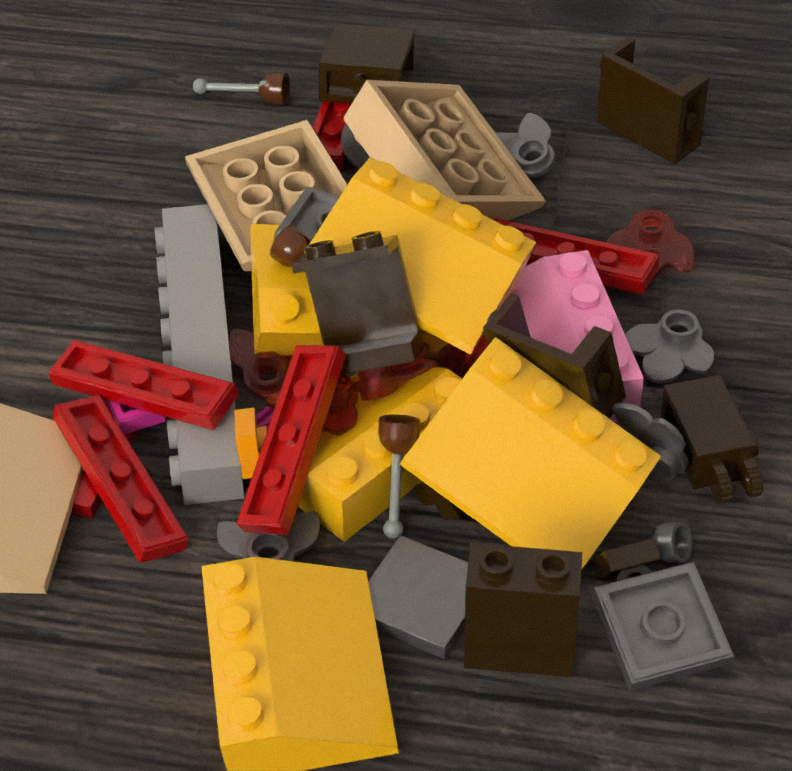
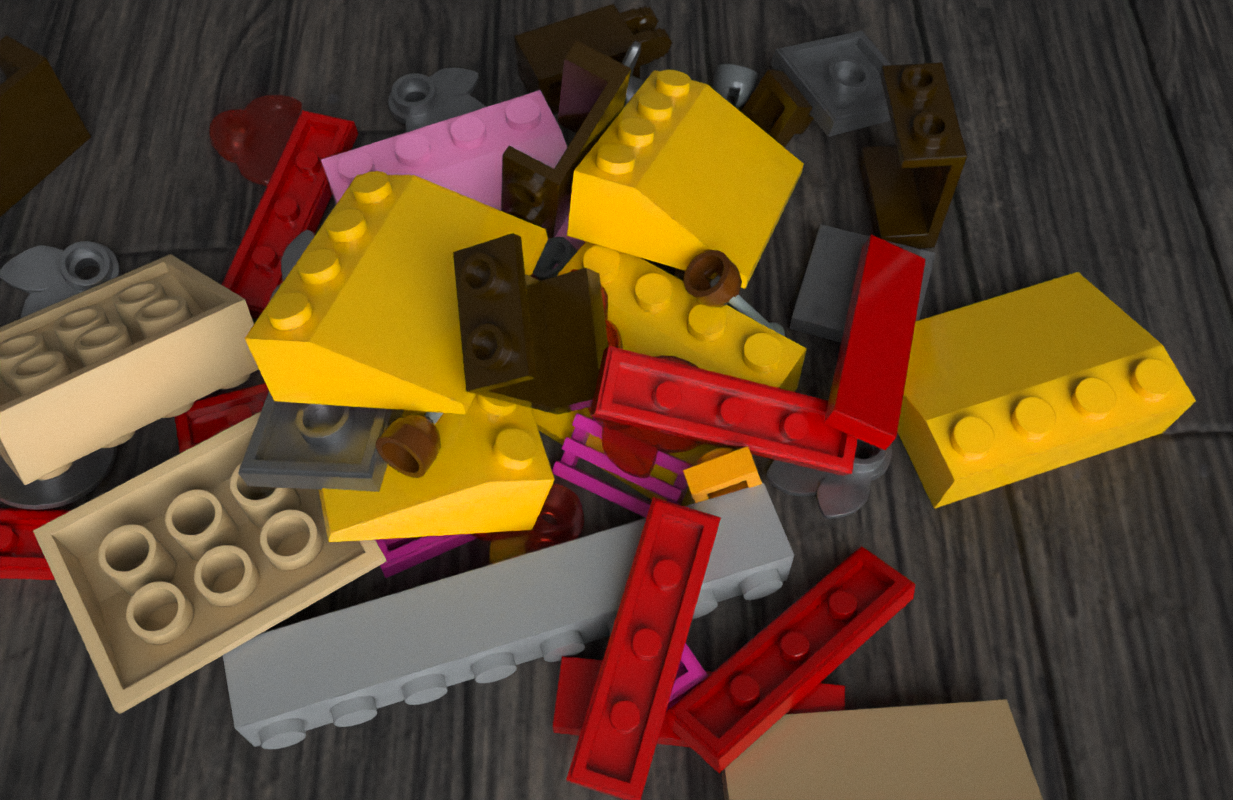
camera: 100 degrees left, 15 degrees up
none -> red tile [823,234,926,450]

